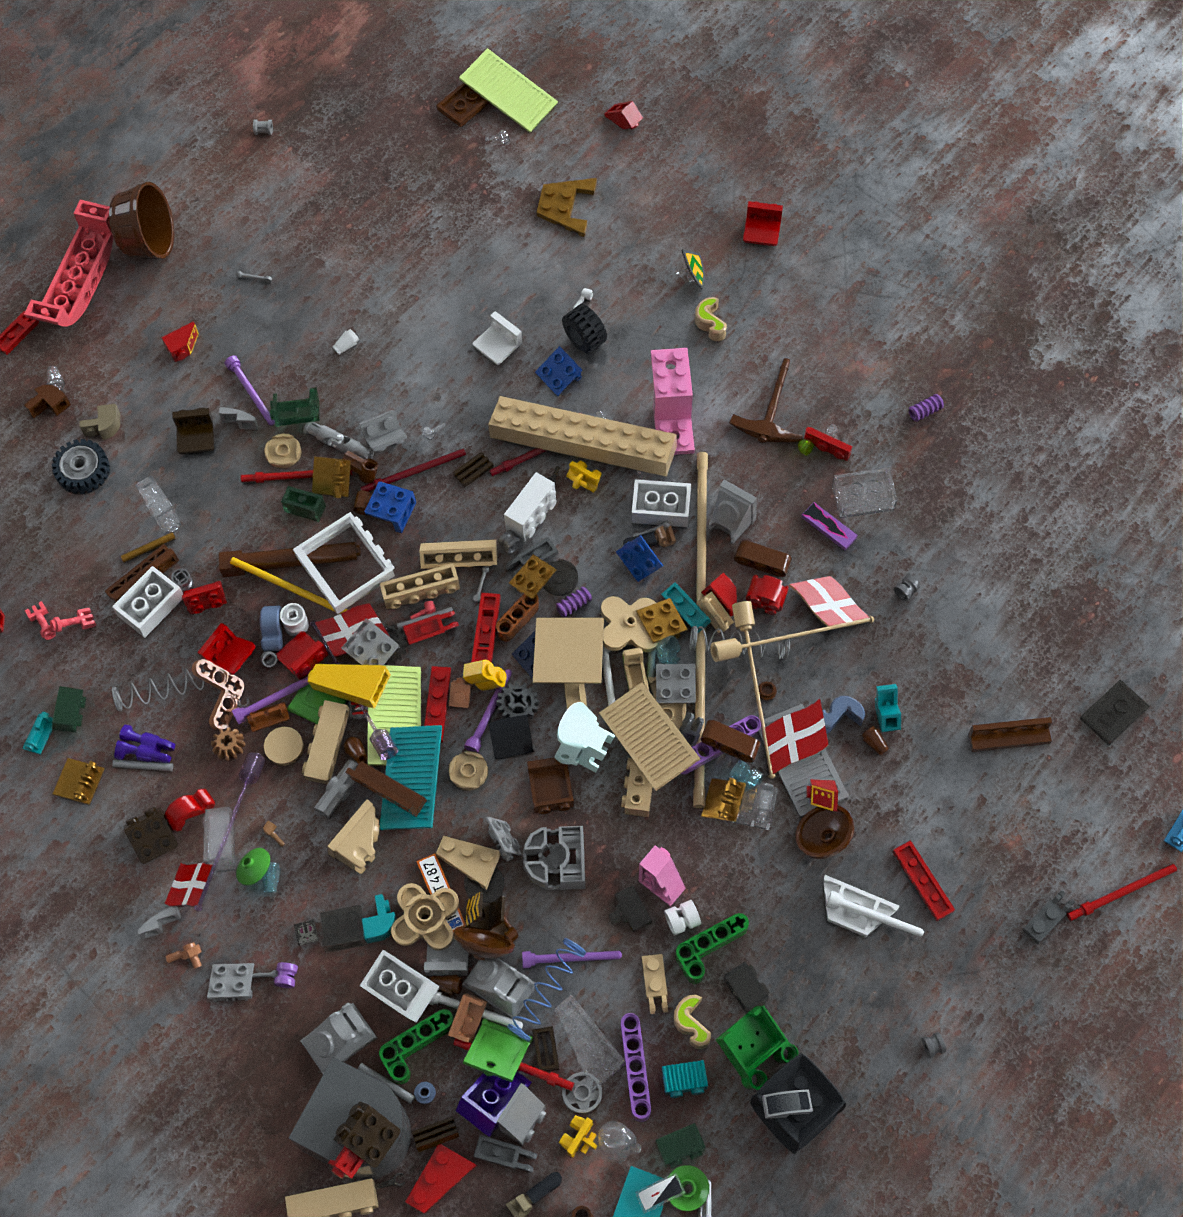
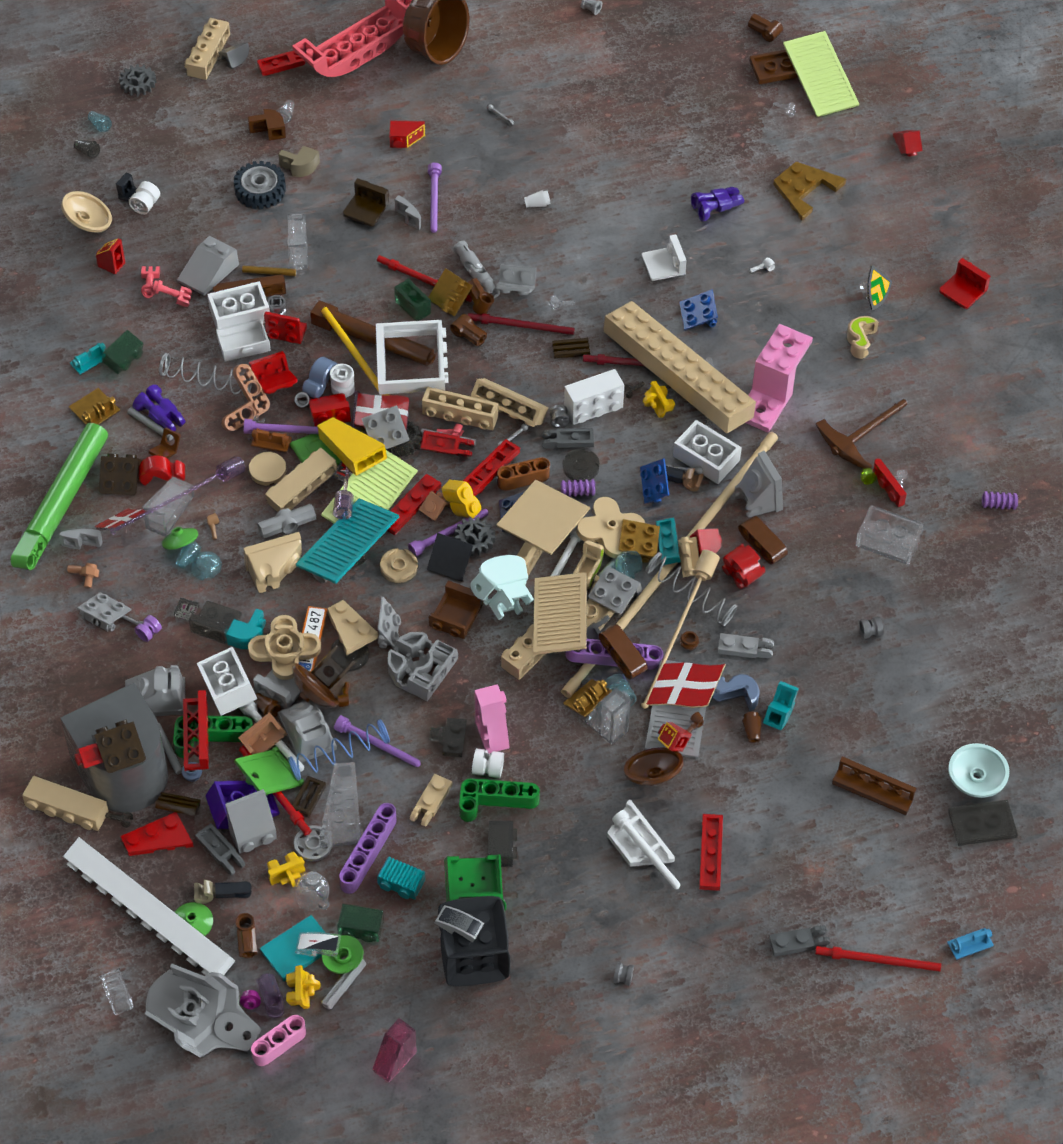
camera: 30 degrees right, 10 degrees down
medium nougat gear [211,727,246,761] -> none
tan tile [264,434,302,469] -> none
clear green panel [270,387,320,427] -> none
reddish brown cone [344,737,368,764] -> none
reddish brown fence [345,761,427,817] -> none
blue bracket [364,482,416,533] -> none
pearl gold hinge [509,554,557,599] -> none
black tyre [562,304,607,354] -> none
tan animal [674,995,711,1049] -> none
flag [710,576,874,662] -> none
tile [802,502,858,550] -> none
none -> bright green piece [11,423,108,570]
none -> reddish brown bracket [148,428,181,458]
none -> light grey slope [177,236,239,296]
none -> red fence [183,690,209,771]
none -> clear light blue hair [191,551,222,580]
none -> white container [216,319,271,362]
none -> reddish brown hand [686,712,704,733]
none -> dark purple piece [691,187,744,222]
none -> light grey hinge [718,633,774,659]
none -> reddish brown piece [748,14,783,42]
none -> light aqua dish [948,743,1009,798]

